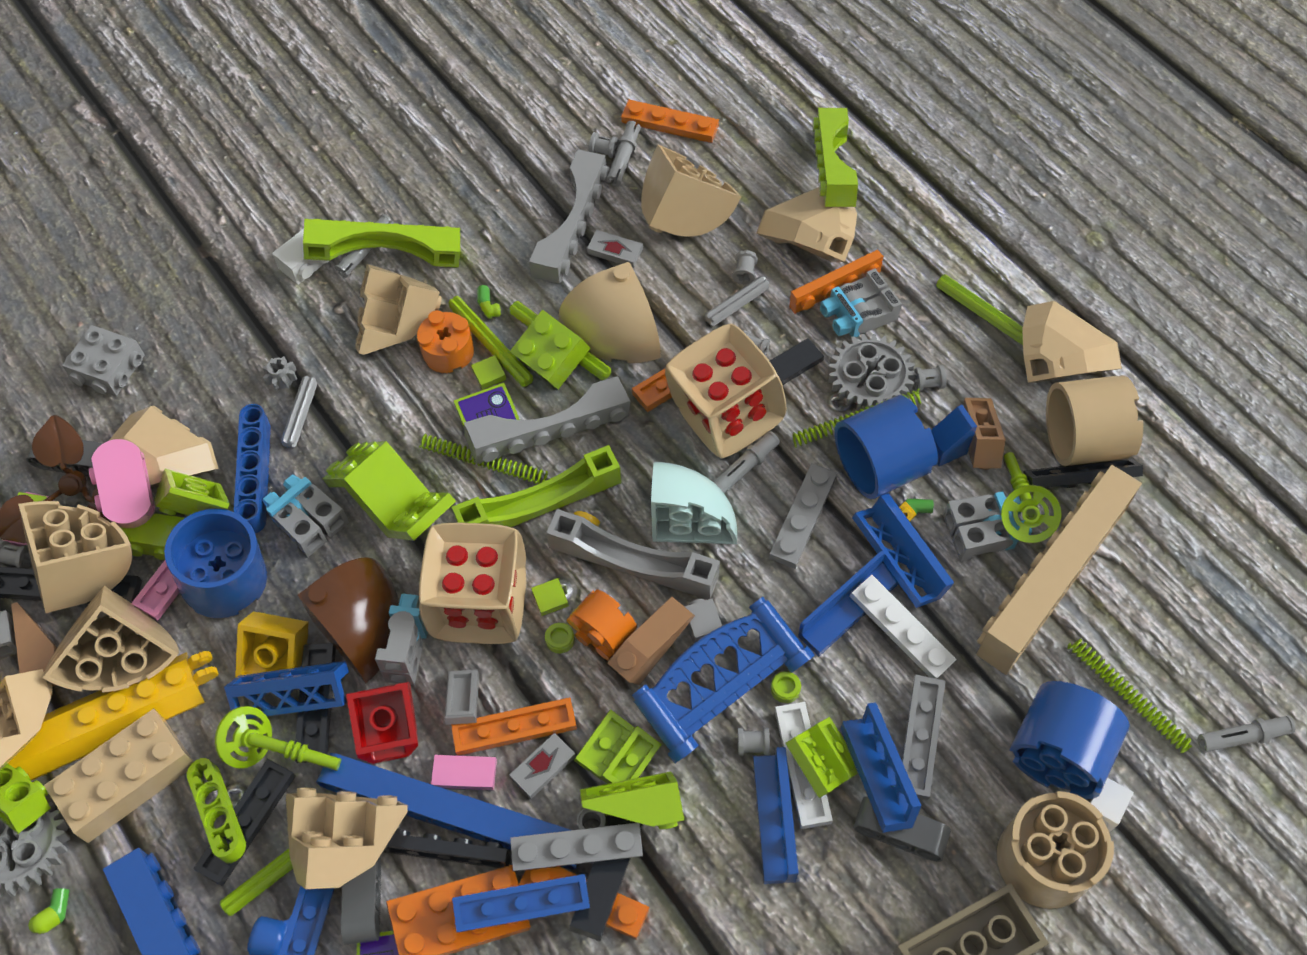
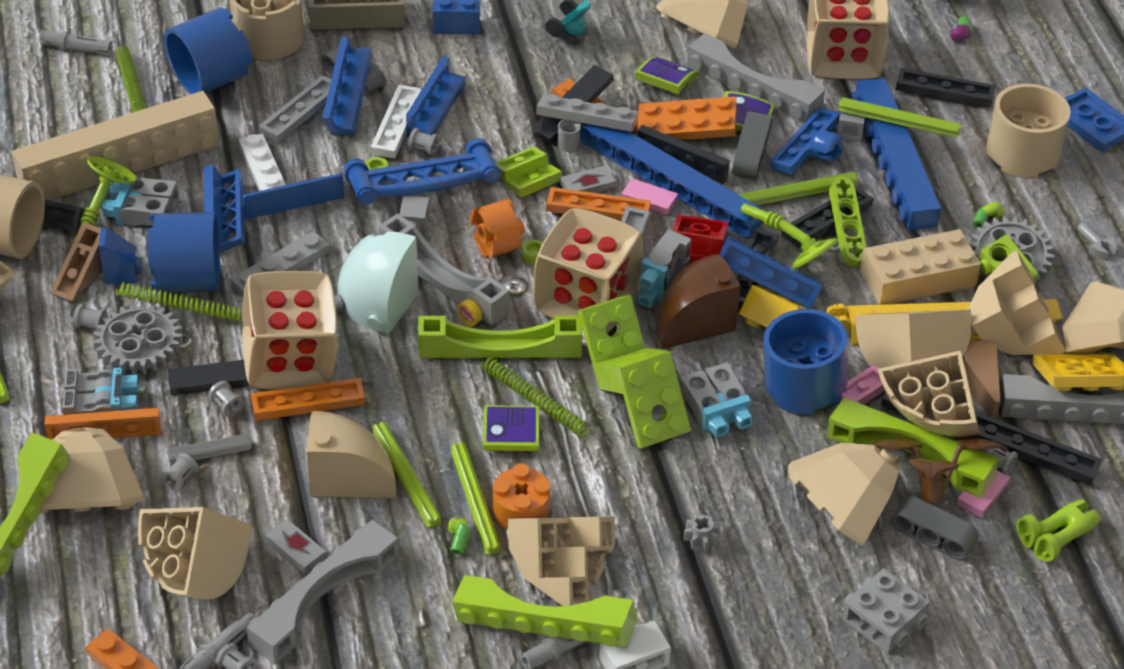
camera: 160 degrees left, 15 degrees down
bright pink brick [89,439,155,528] -> none
lime slope [154,468,229,516] -> none
blue beam [234,404,271,533] -> none
light grey axle [281,376,317,448] -> none
tan brick [286,788,408,889] -> none
blue fence [452,874,590,932] -> none
light grey arch [464,376,630,464] -> none
lime tile [471,355,506,390] -> none
lime brick [510,309,591,390] -> none
lime tile [531,578,569,616] -> none
lime slope [580,771,684,829] -> none
medium nougat slope [608,597,695,685] -> none
lime slope [785,717,858,798] -> none

